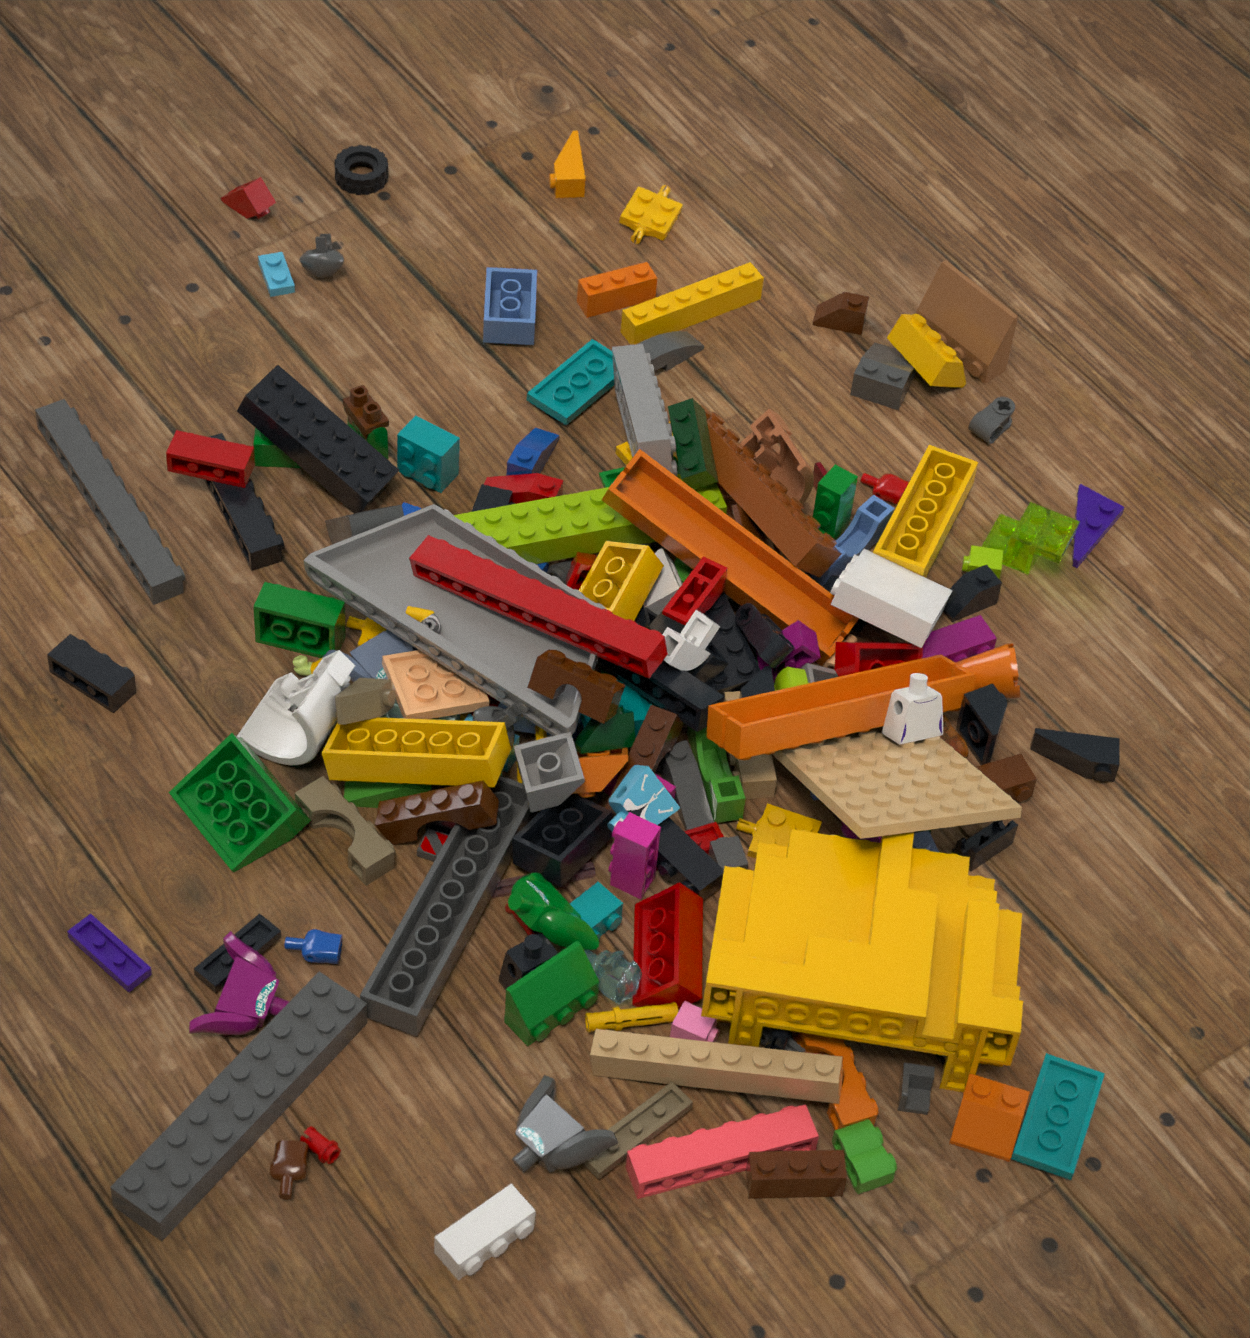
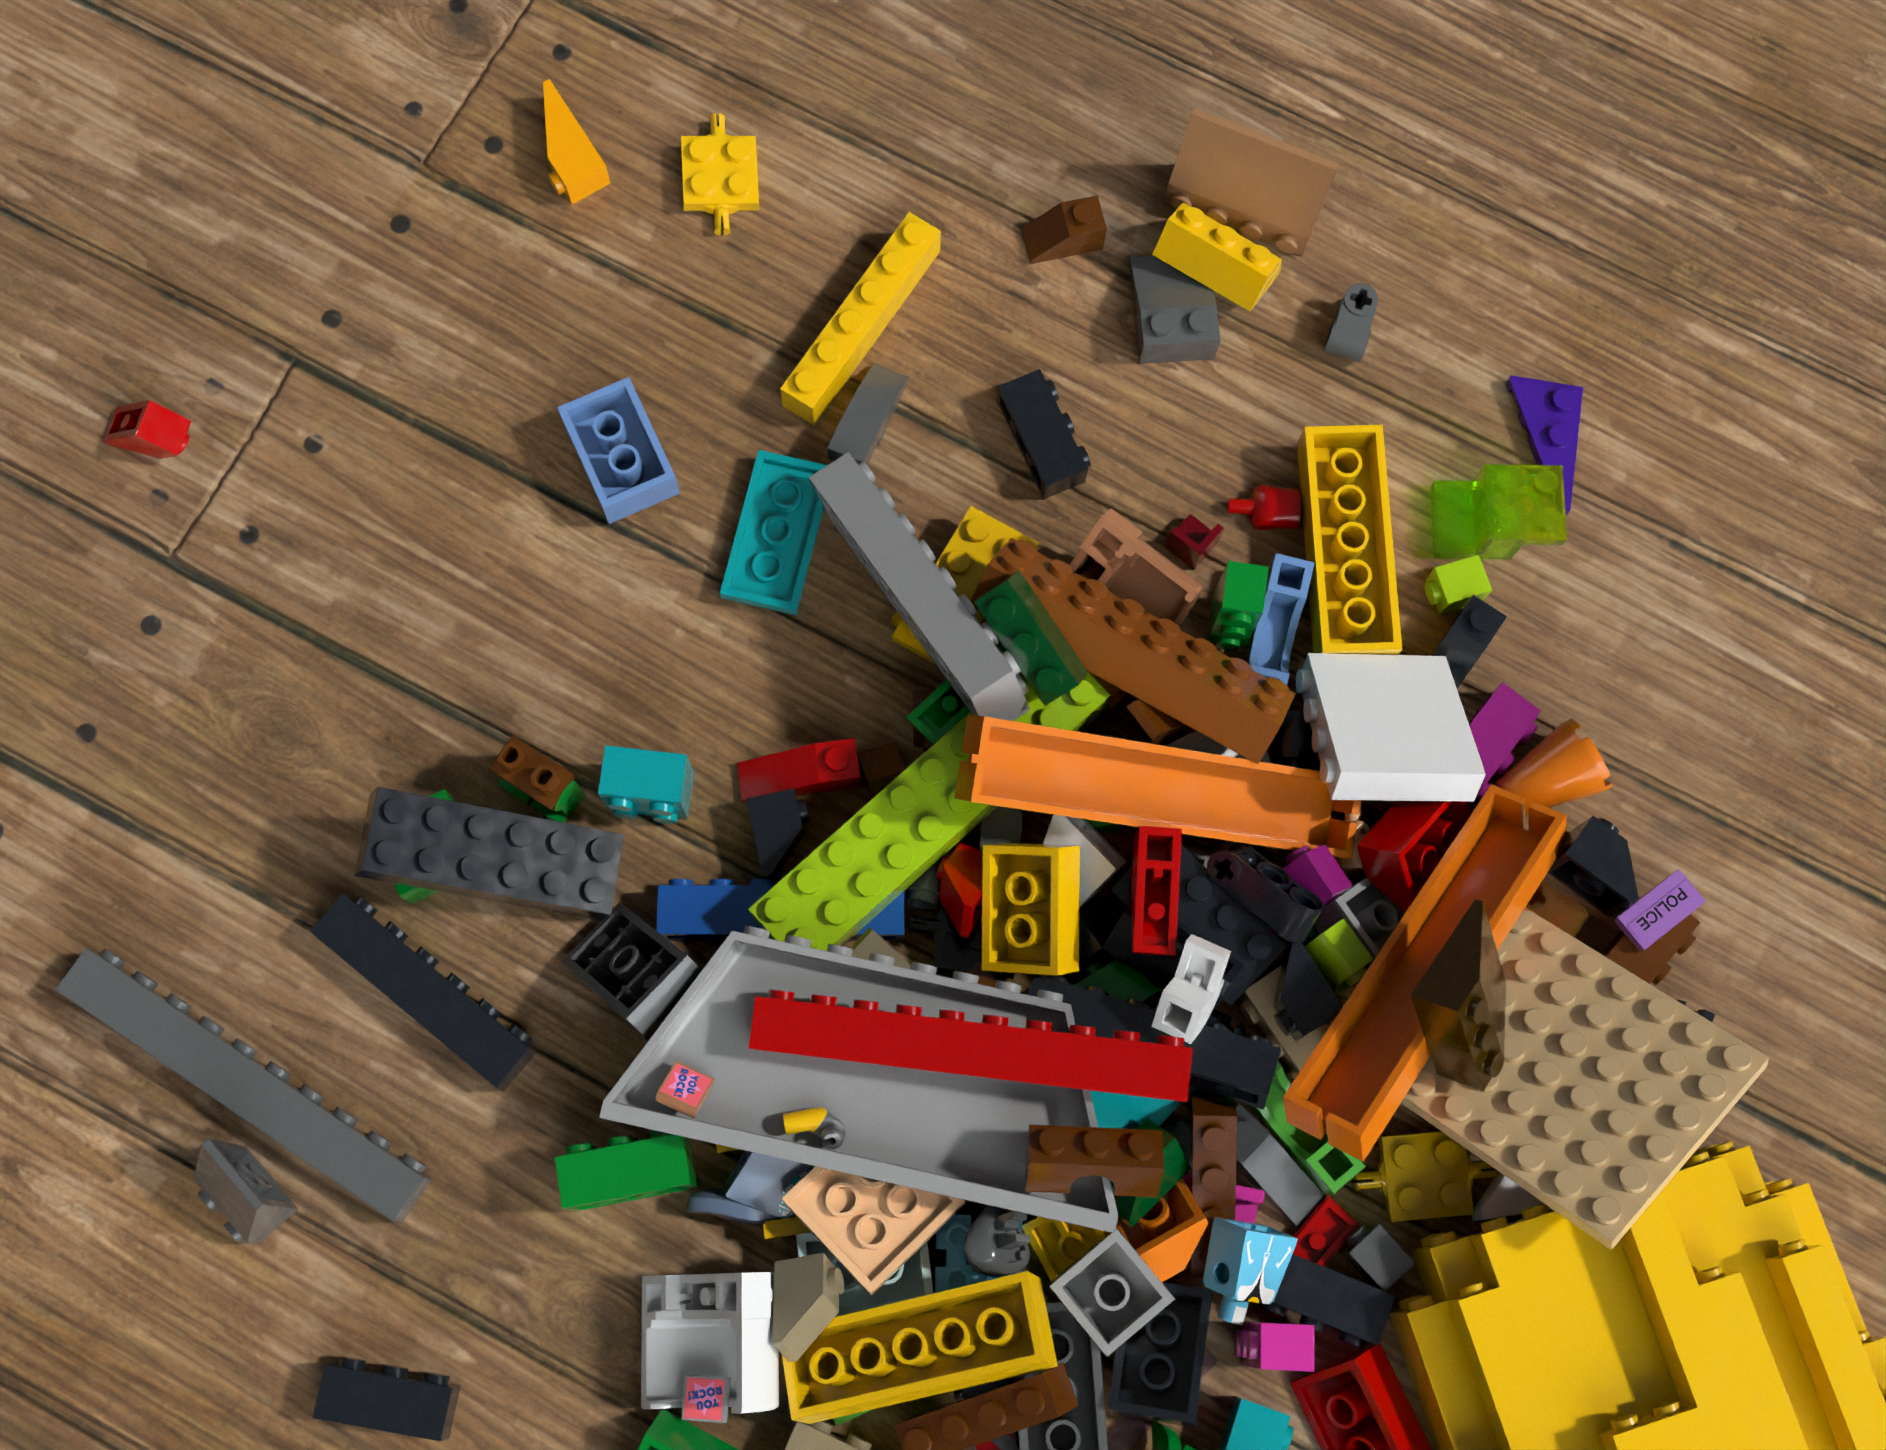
camera: 25 degrees left, 25 degrees up
red brick [166,430,255,488] -> none
medium azure plate [258,252,295,297] -> none
yellowish green arm [293,655,323,676] -> none
dark grey piece [299,233,344,279] -> none
black tyre [334,145,388,195] -> none
blue slope [506,428,560,476] -> none
orange brick [577,262,657,318] -> none
white torso [882,673,943,745] -> none
black slope [1030,728,1120,782] -> none
none -> dark grey slope [194,1138,298,1244]
none -> tile [655,1061,715,1118]
none -> tile [681,1375,731,1423]
none -> black brick [996,369,1091,500]
none -> dark brown slope [1411,899,1506,1091]
none -> medium lavender tile [1613,869,1706,952]

